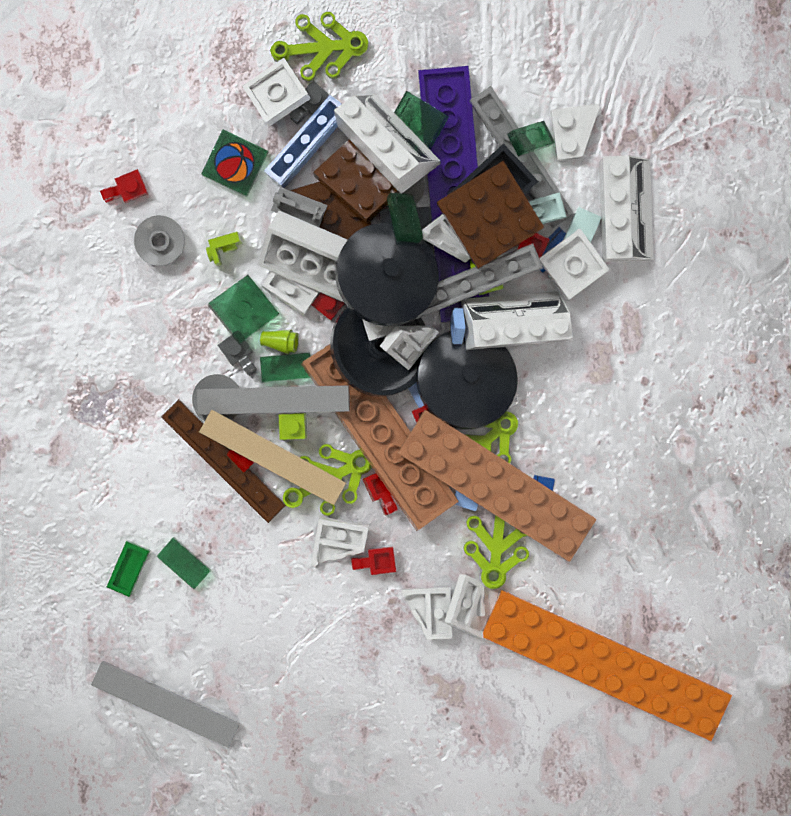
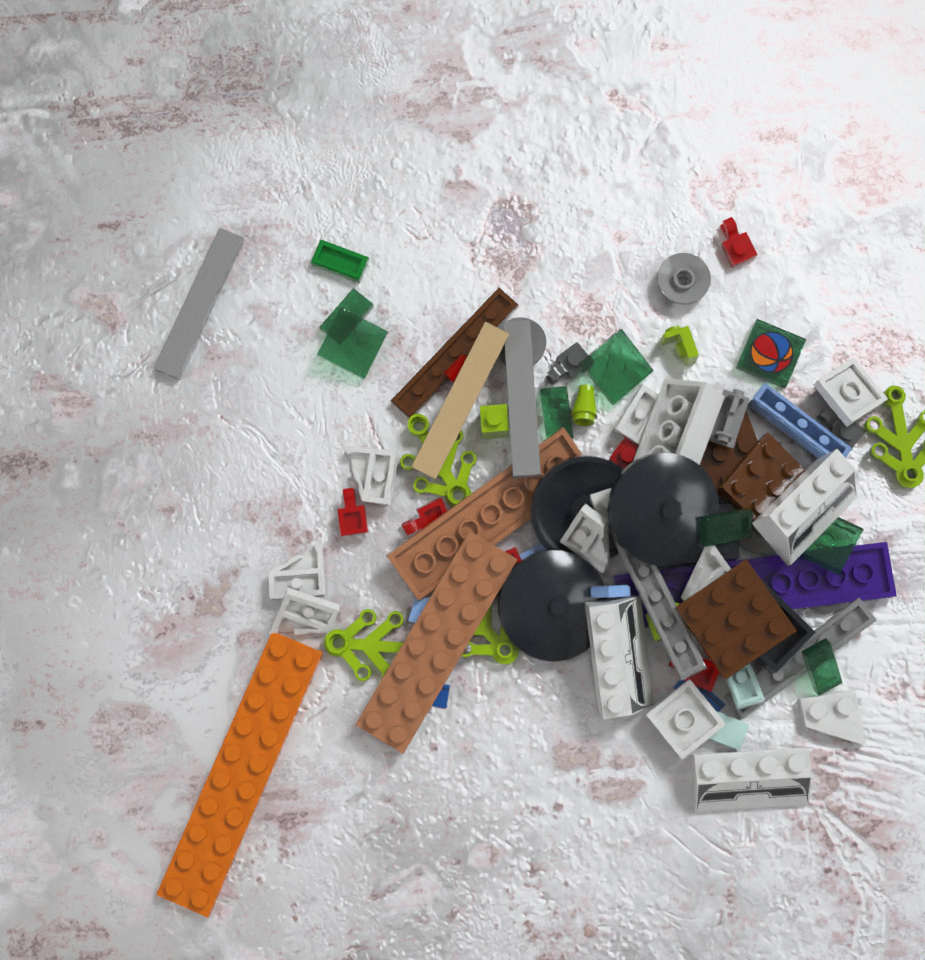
camera: 90 degrees right, 10 degrees down
none -> clear green tile [316,307,388,380]

